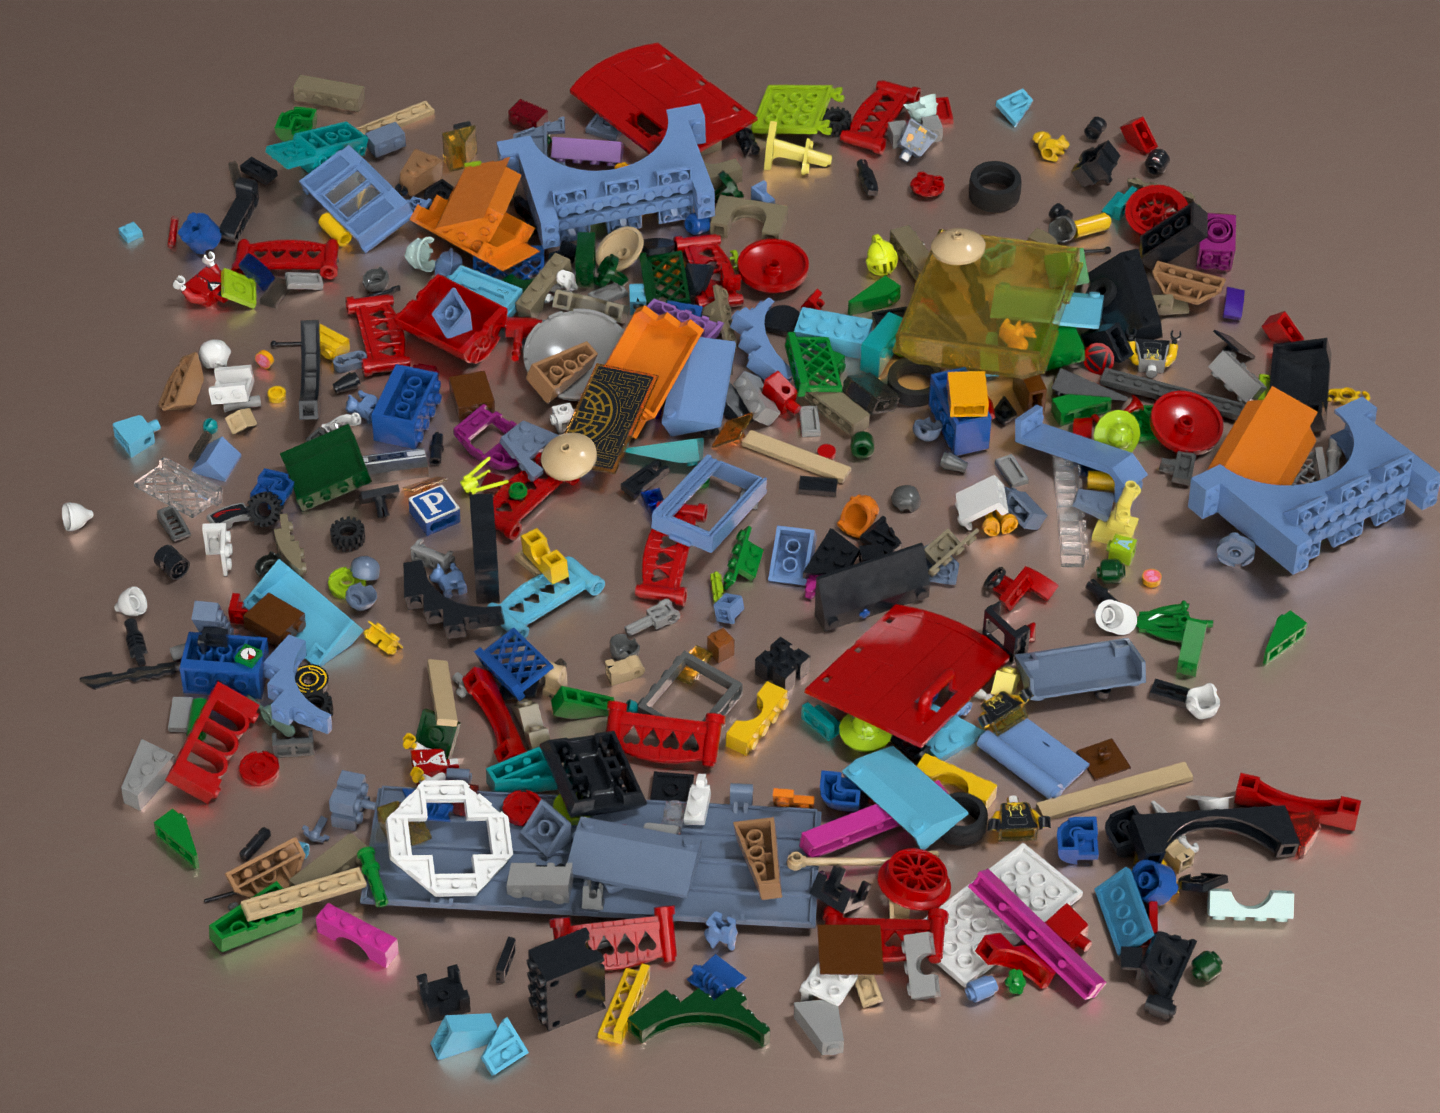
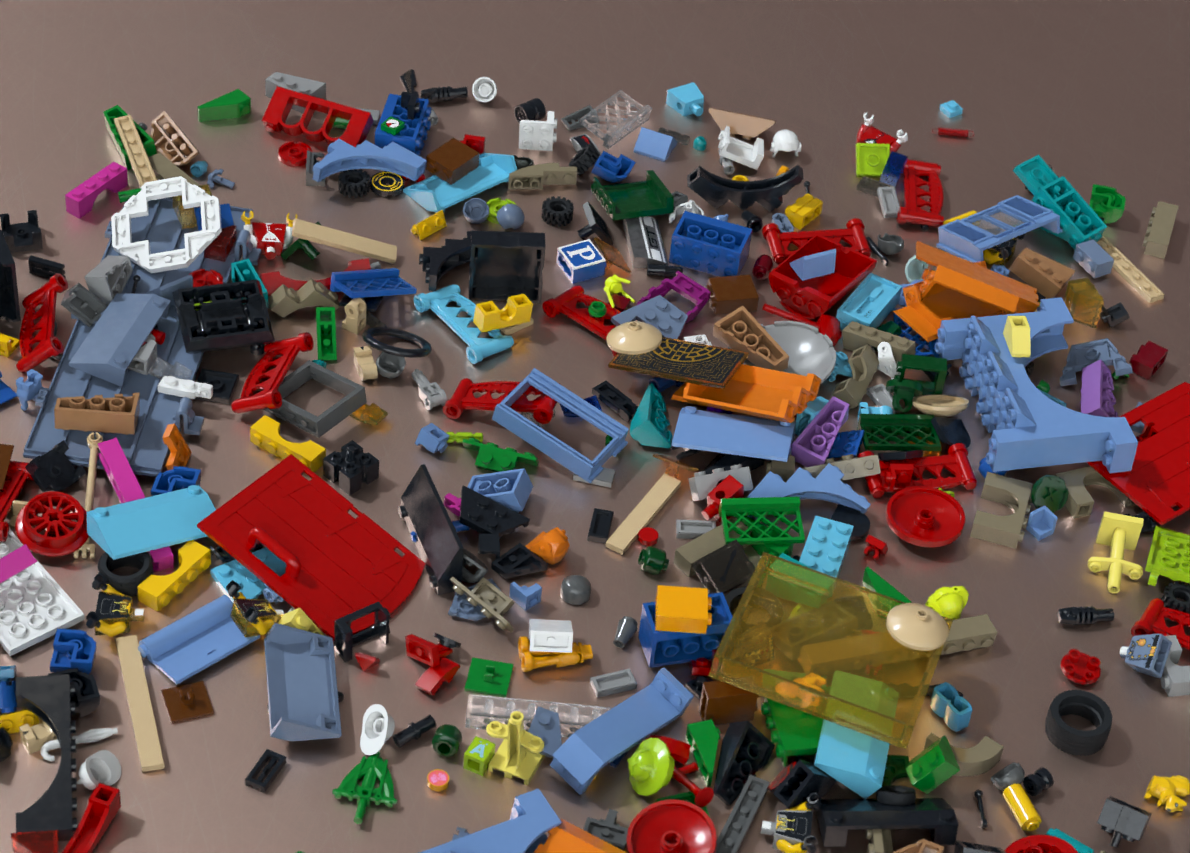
camera: 90 degrees right, 5 degrees down
white helmet [62,502,93,532] -> none
blue brick [178,212,221,254] -> none
sand blue brick [192,601,234,635] -> none
black beam [219,177,259,243] -> none
tan panel [225,408,257,435] -> none
black axle [239,827,271,861] -> none
sand blue brick [329,770,377,831] -> none
dark orange brick [707,628,735,664] -> none
sand blue hinge [1004,487,1048,530] -> none
green slope [1176,617,1208,677] -> none
white cap [1185,683,1220,719] -> none
none -> black wedge [362,327,432,358]
none -> green piece [464,657,514,697]
none -> medium blue panel [509,582,542,611]
none -> light yellow slope [1003,316,1031,358]

